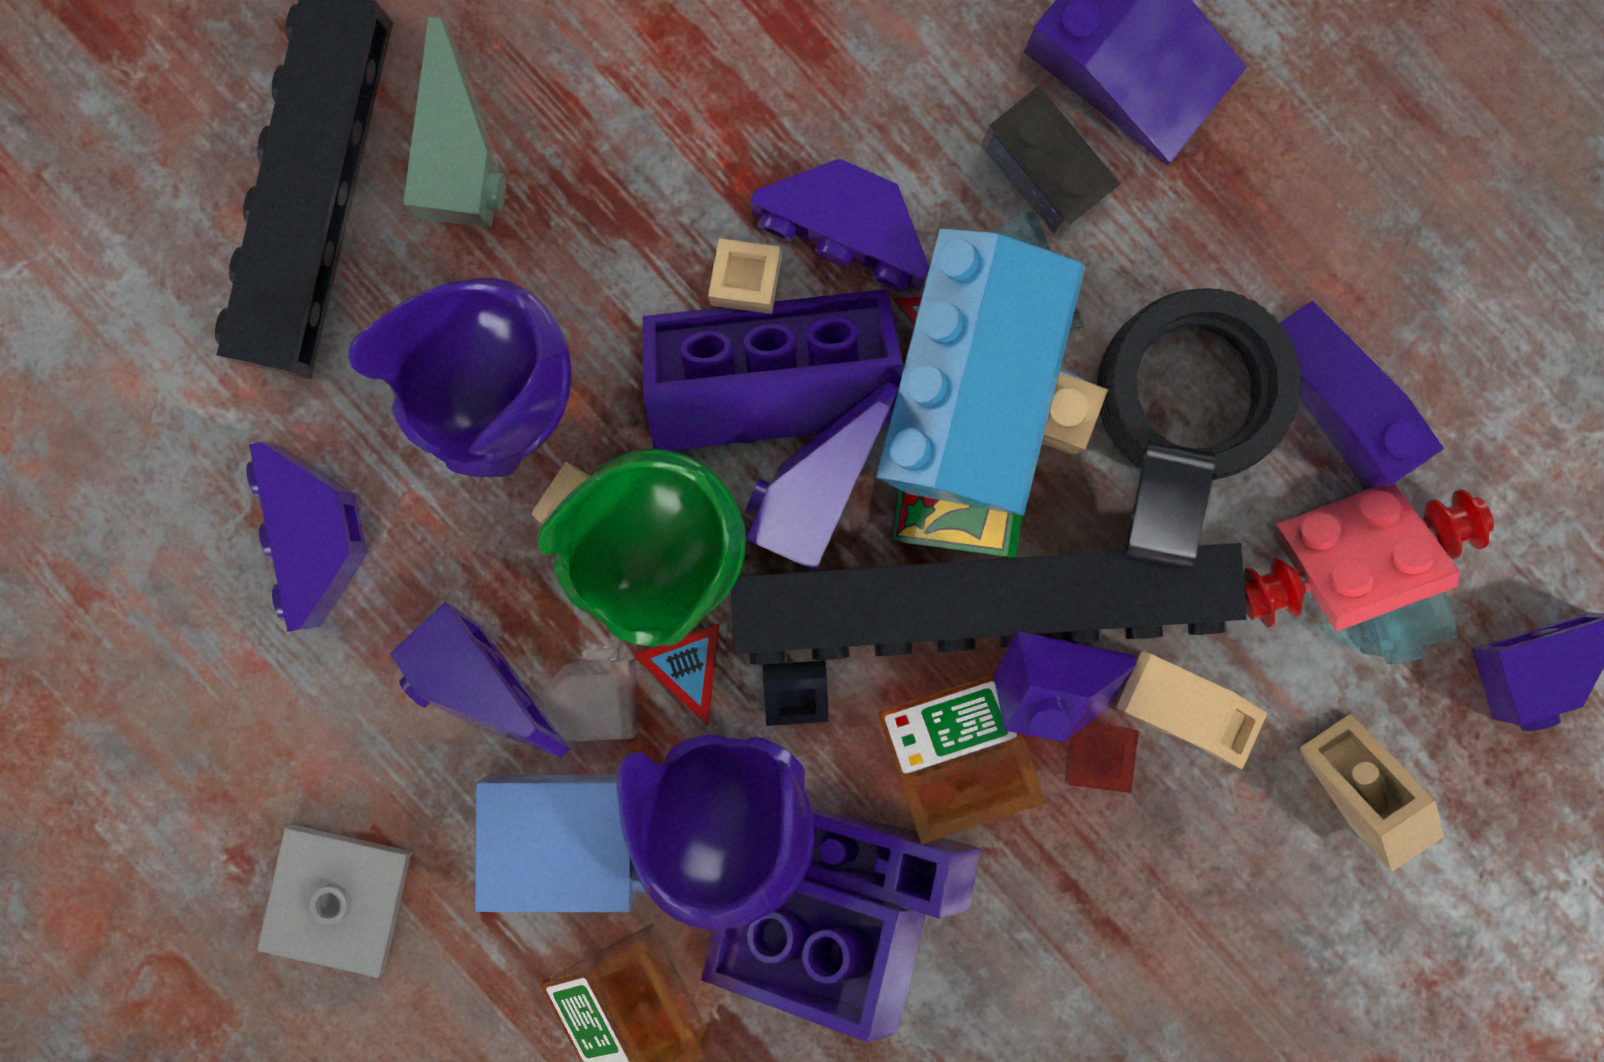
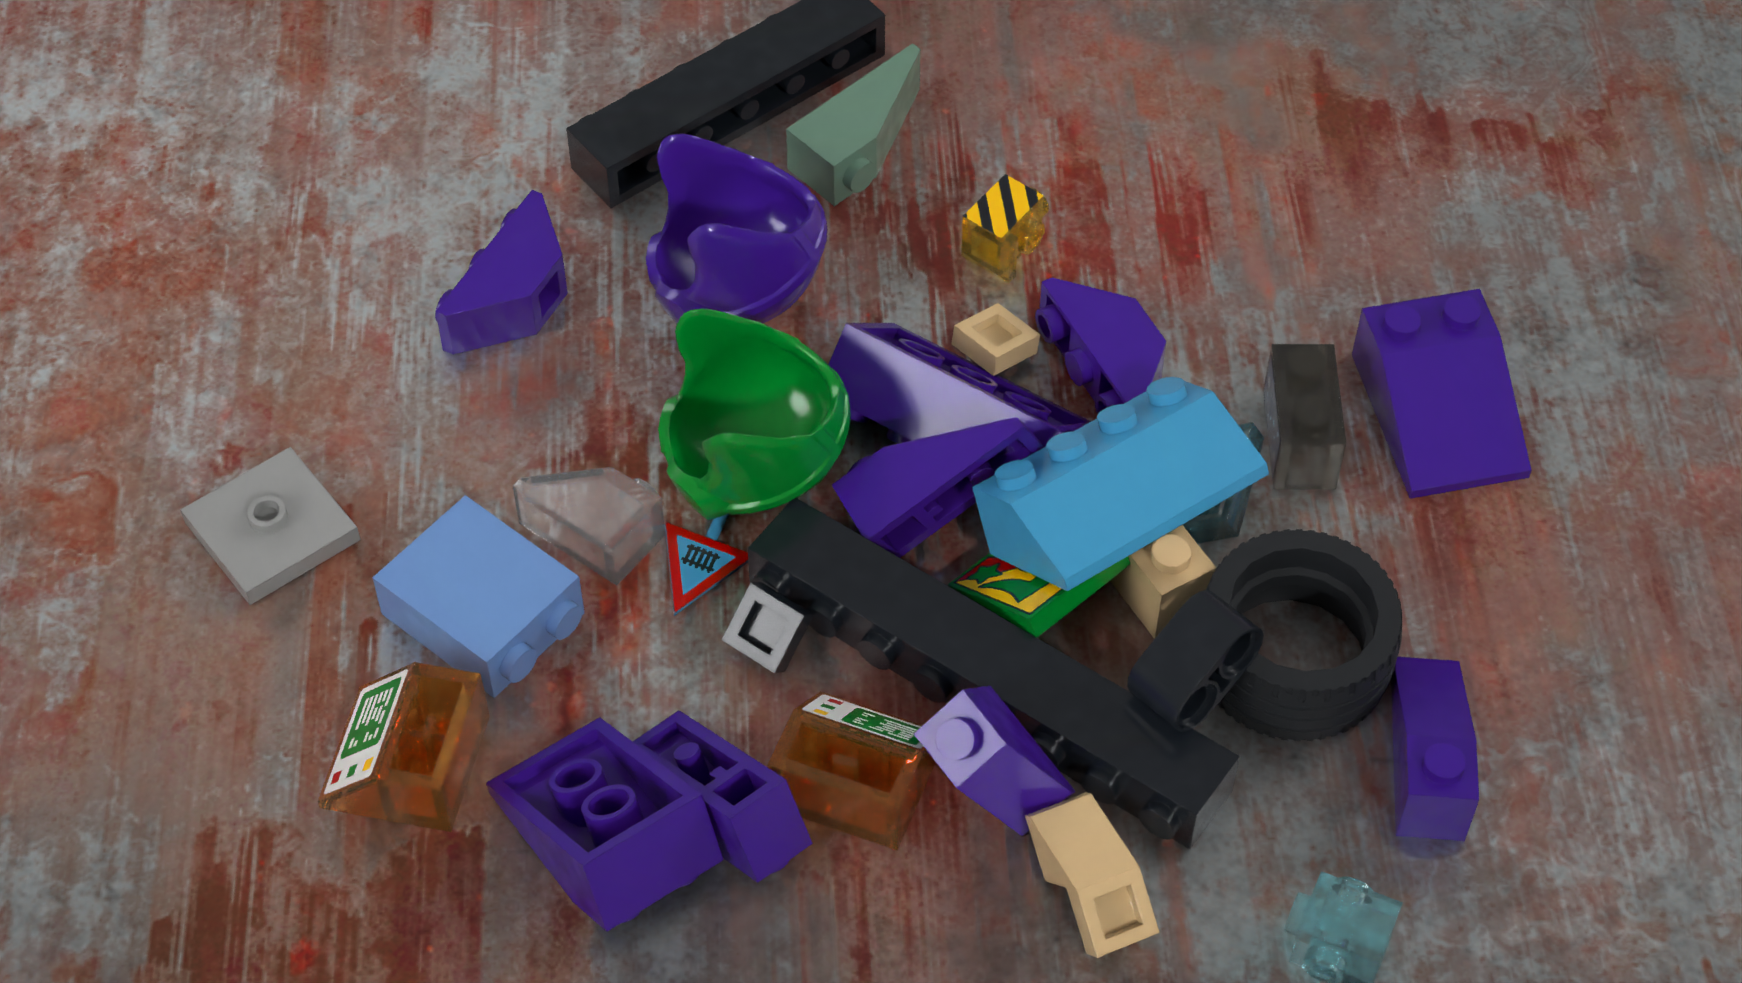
camera: 30 degrees right, 35 degrees down
dark purple slope [390,601,570,758] -> none
dark purple piece [617,735,815,931] -> none
clear red plate [1064,722,1139,793] -> none
coral plate [1244,483,1494,631] -> none
none -> brick [961,174,1049,283]

